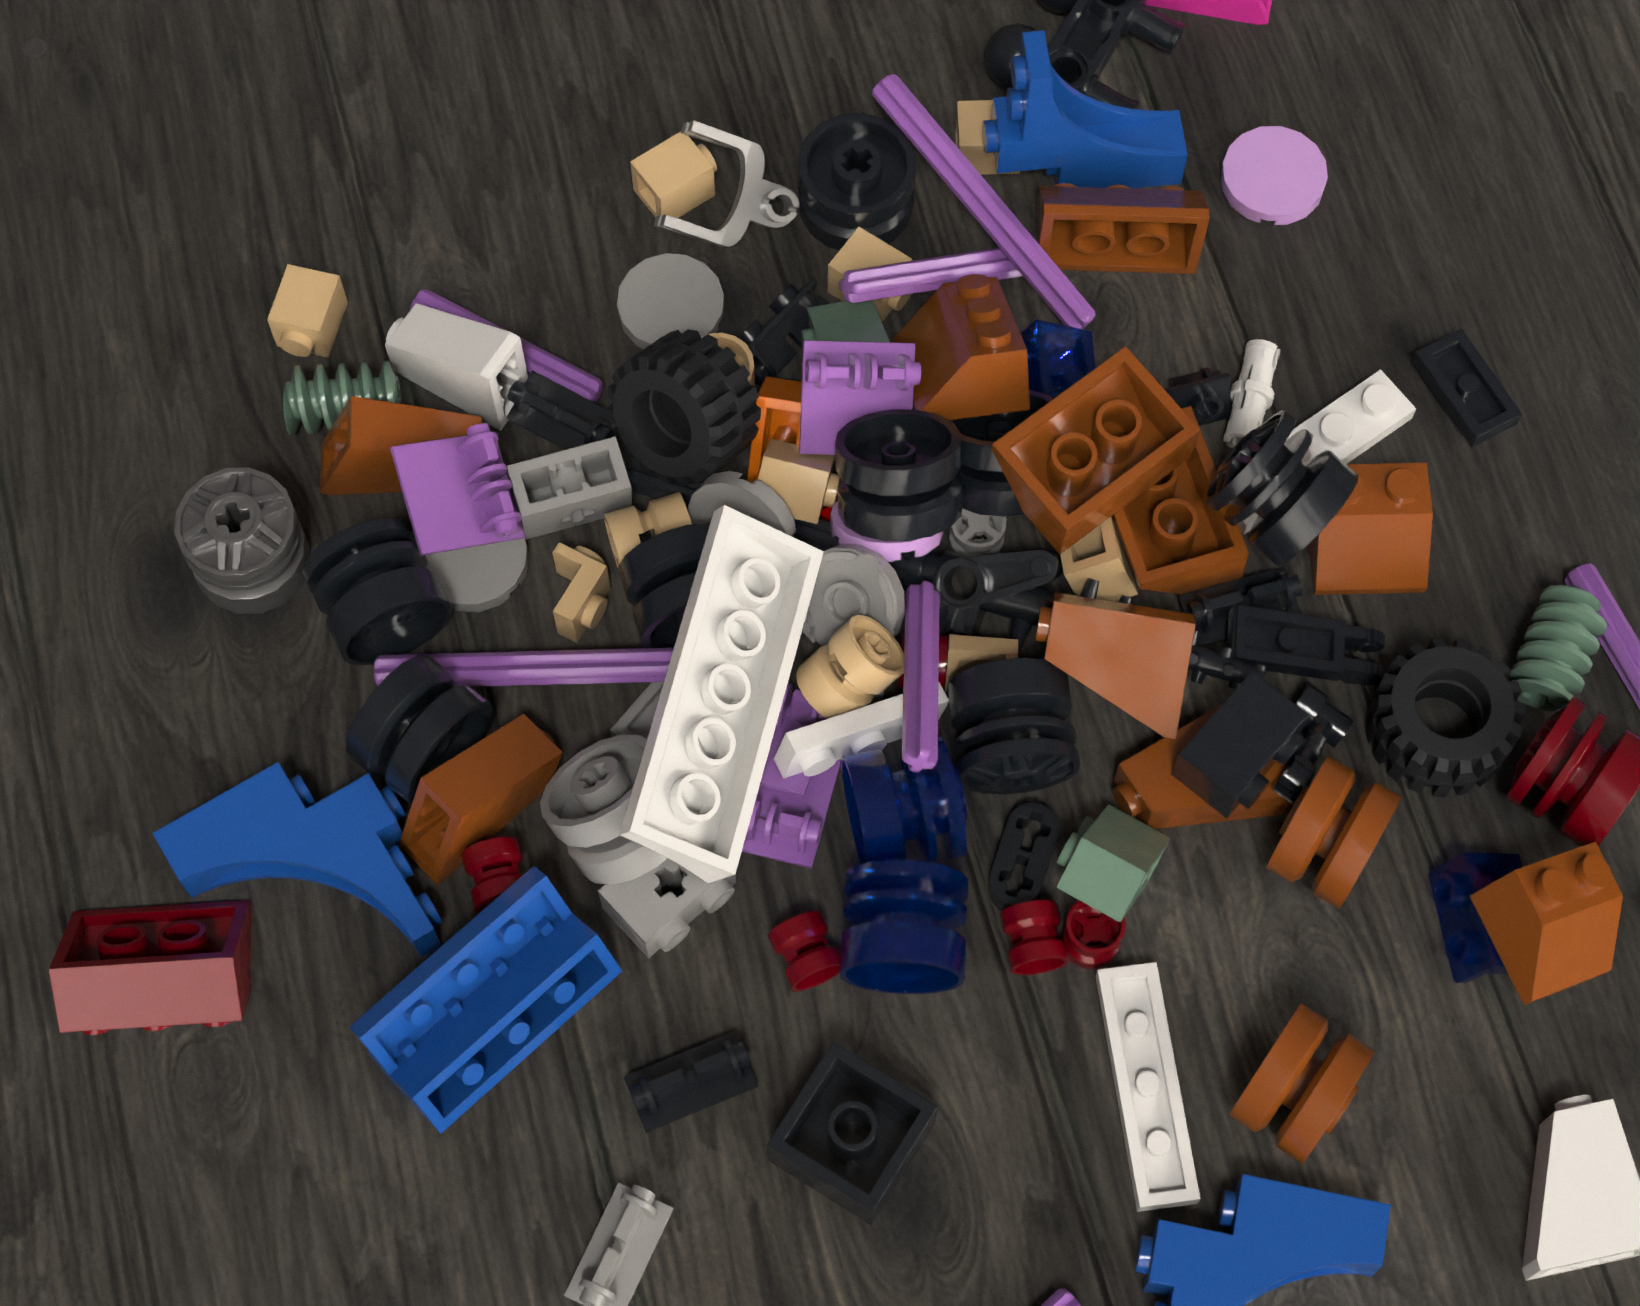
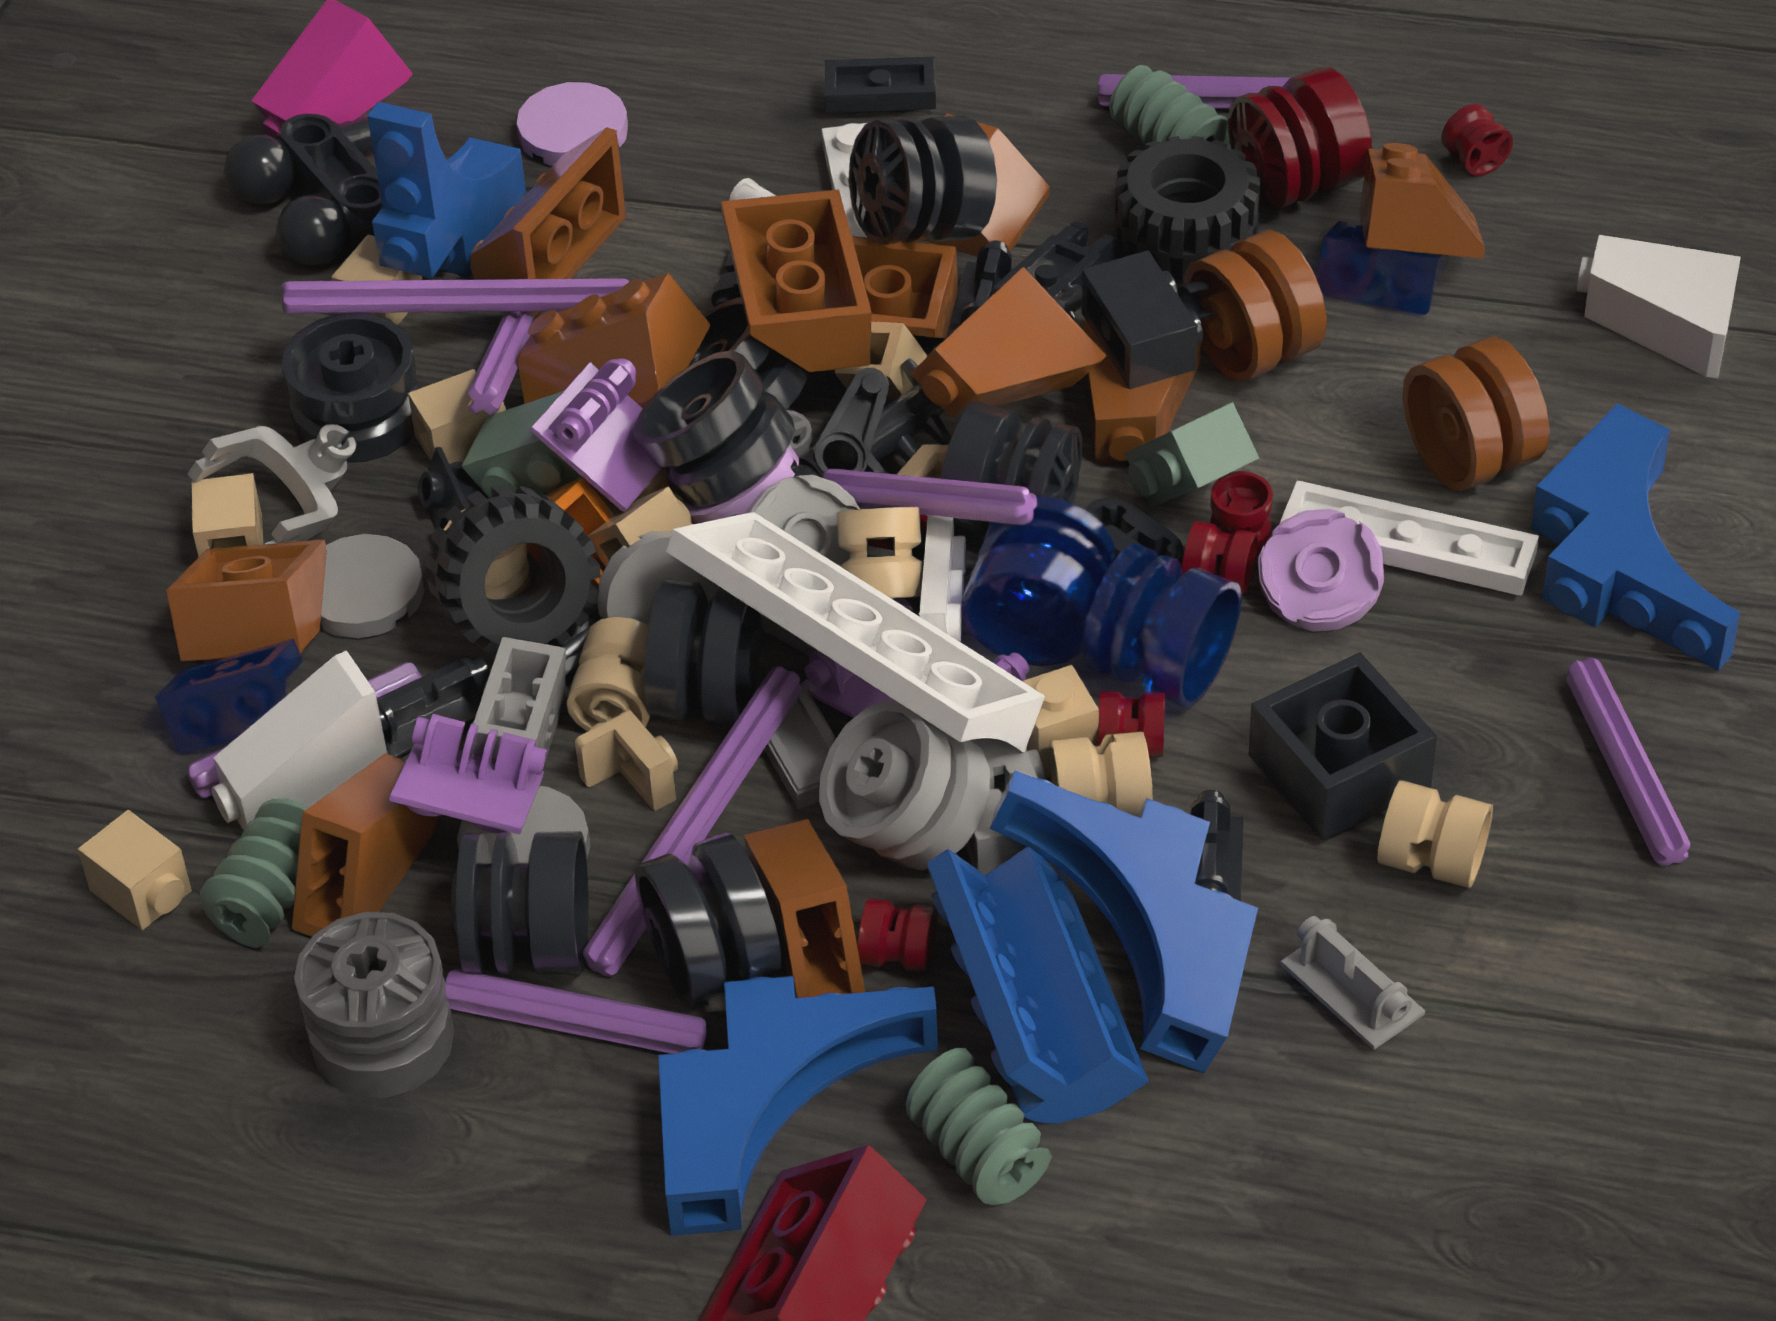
camera: 60 degrees left, 20 degrees down
none -> clear blue bracket [155,639,303,753]
none -> dark orange slope [166,539,327,667]
none -> medium lavender axle [445,969,707,1054]
none -> sand green piece [906,1048,1052,1206]
none -> arch [989,770,1258,1073]
none -> tan brick [1022,665,1099,778]
none -> tan wheel [1049,731,1153,816]
none -> lavender tile [1258,509,1384,632]
none -> tan wheel [1377,780,1493,888]

